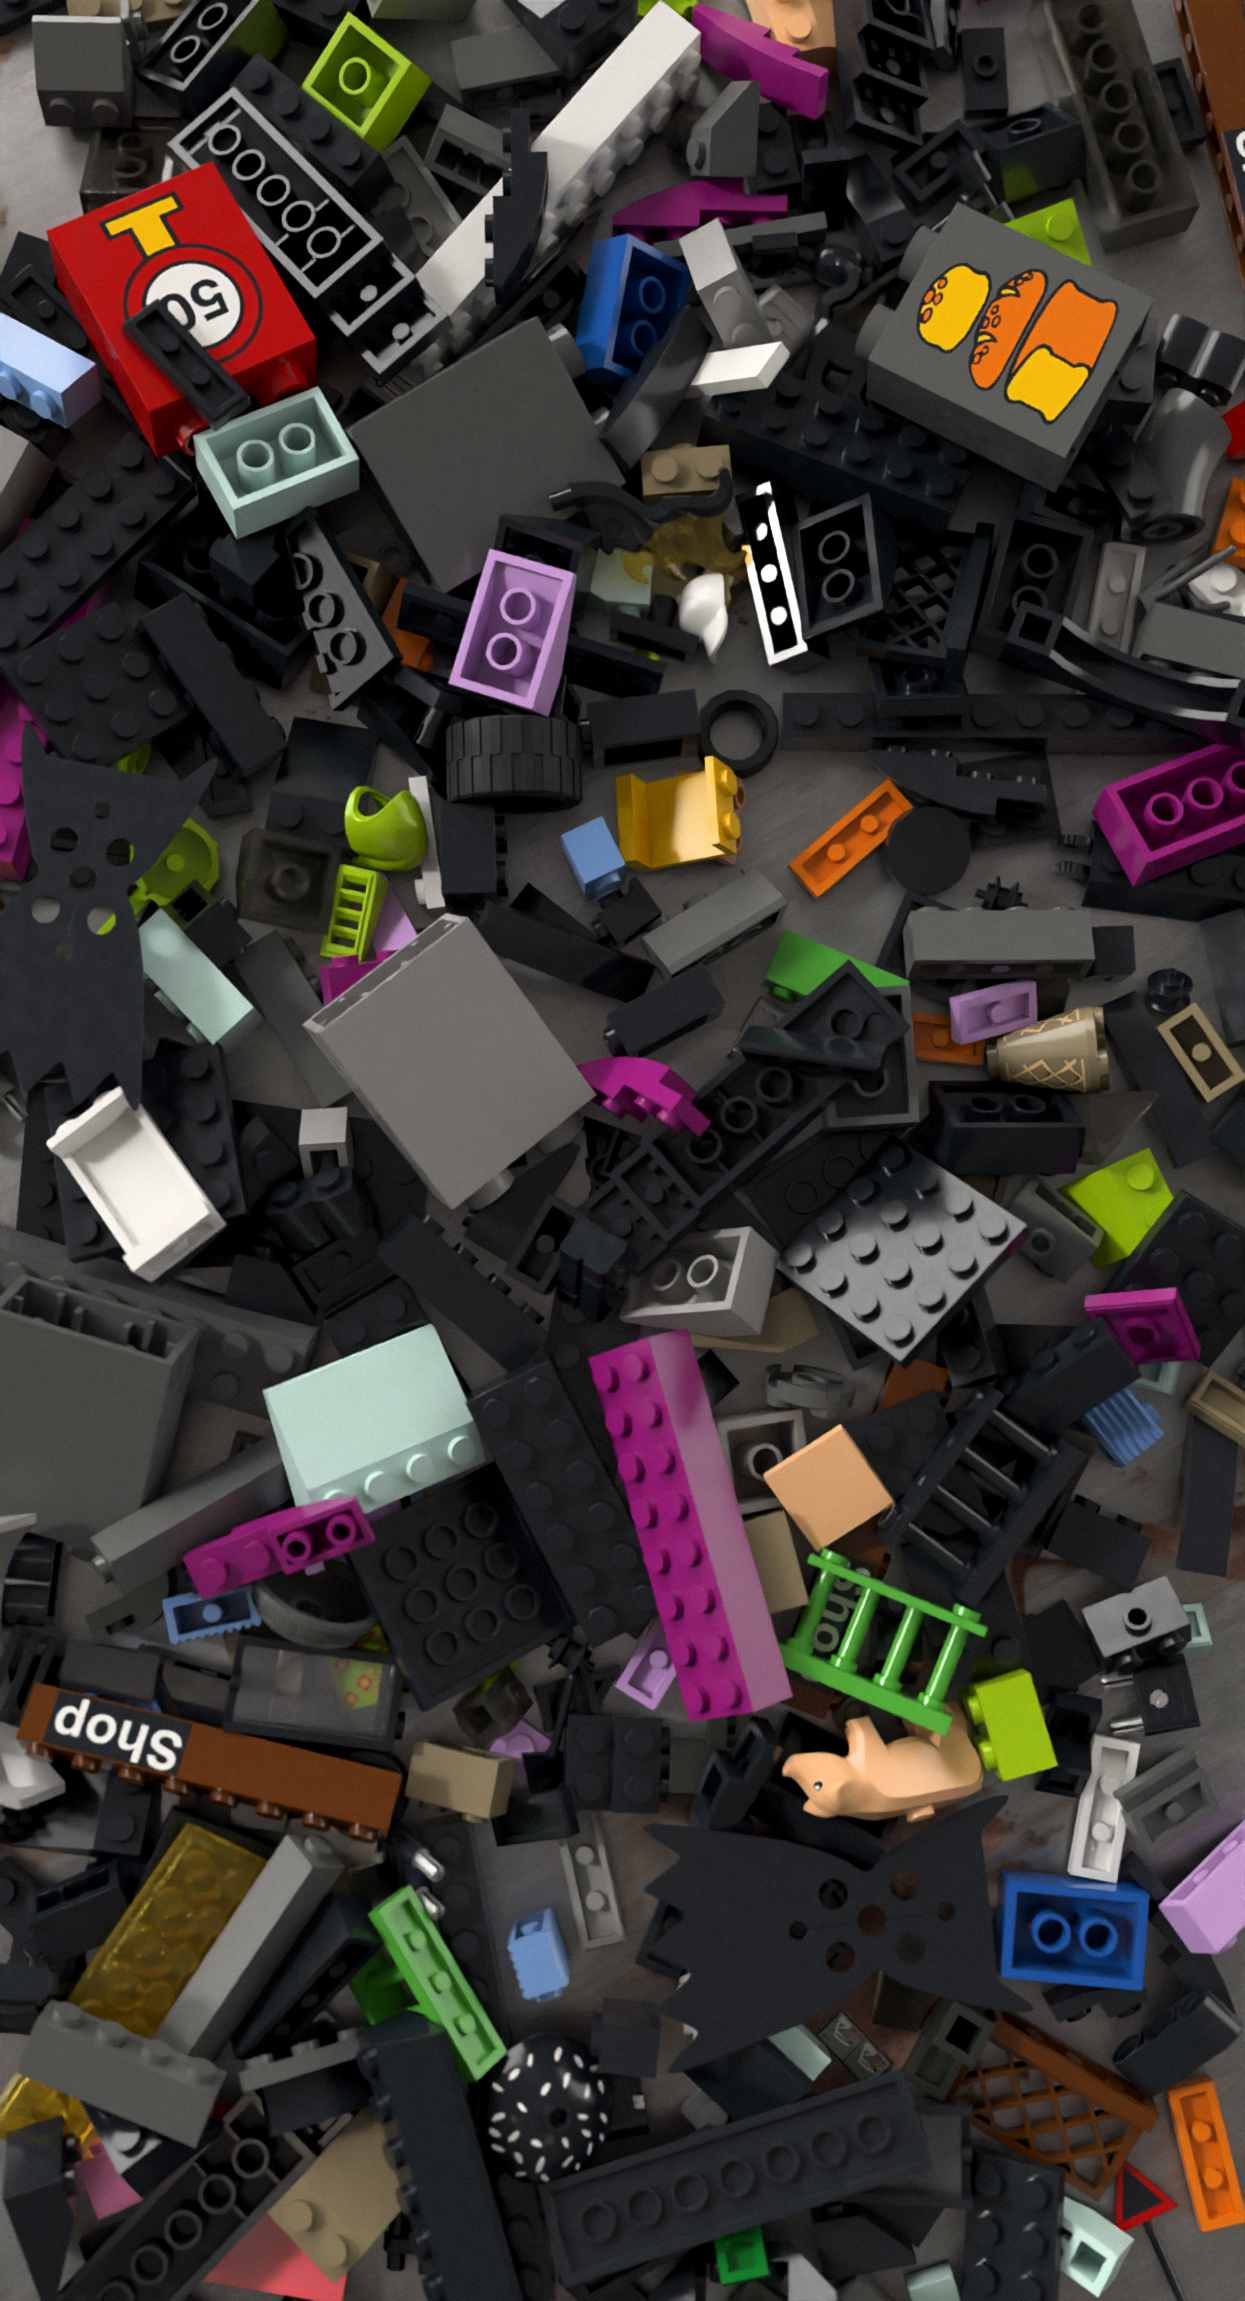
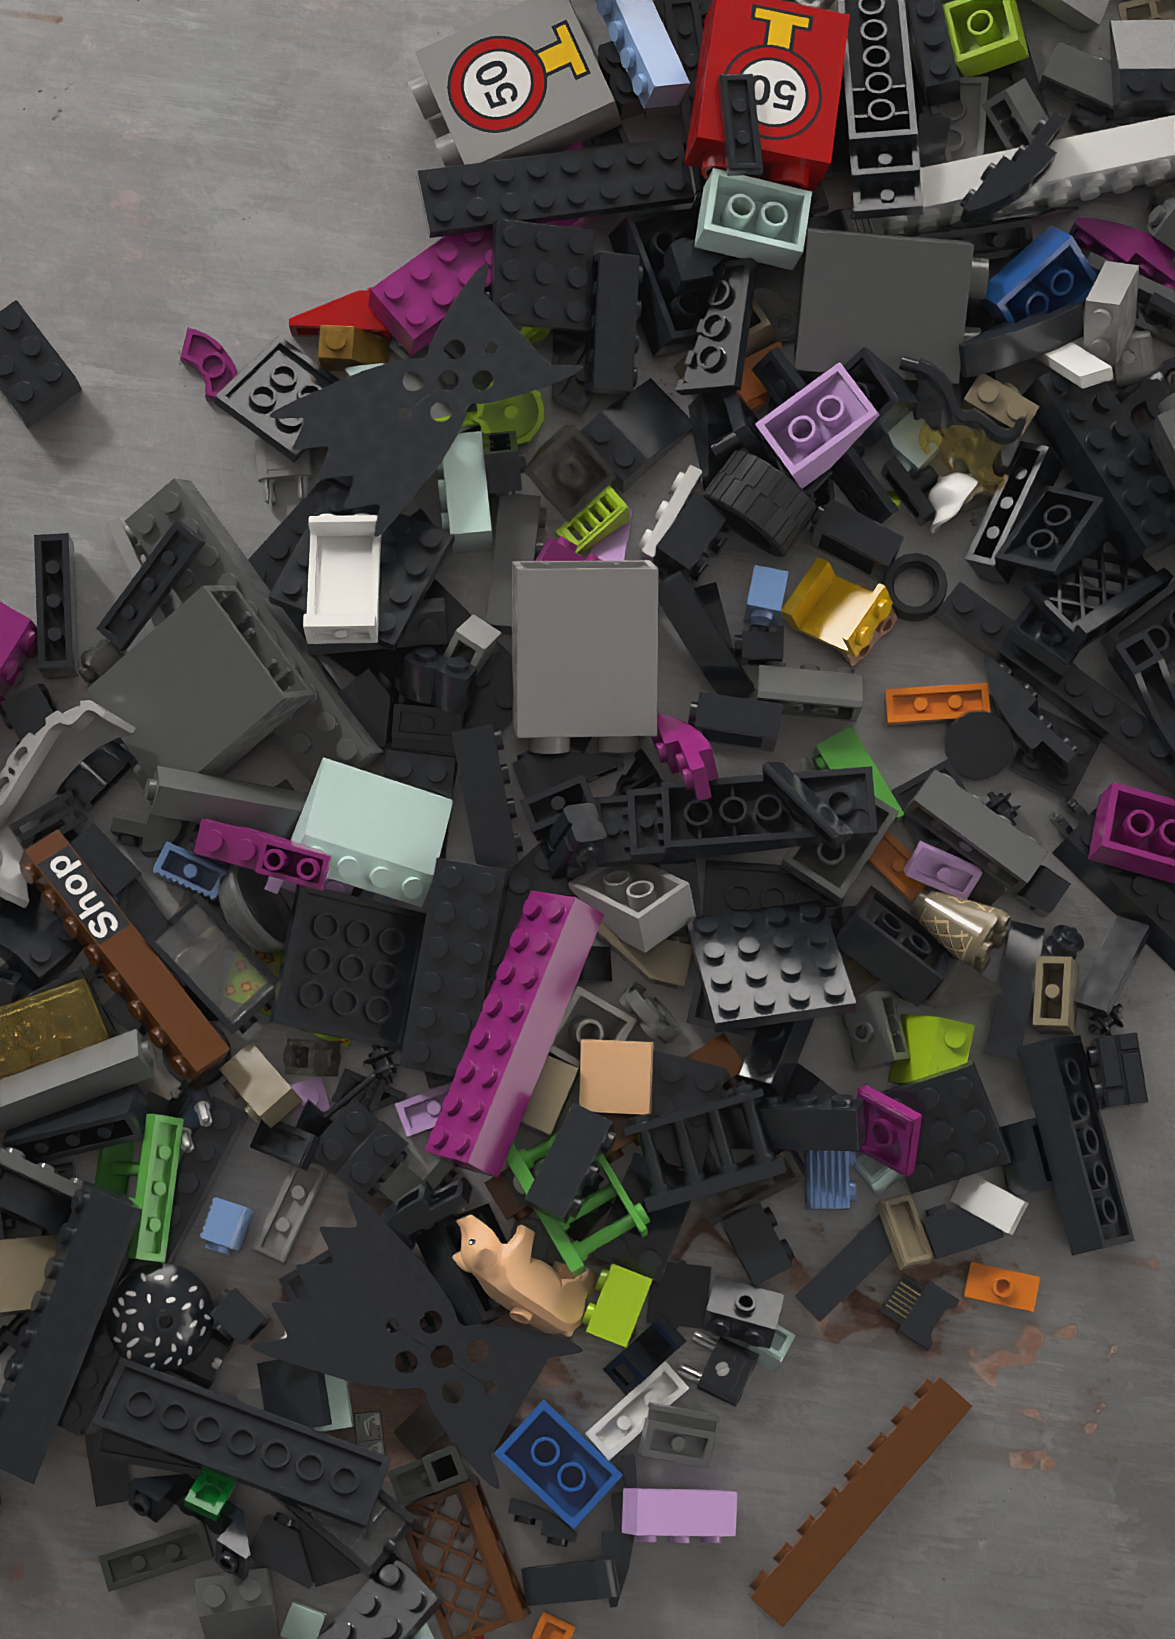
camera: 40 degrees right, 5 degrees down
lime piece [345,786,428,872] -> none
none -> black brick [524,1103,617,1224]

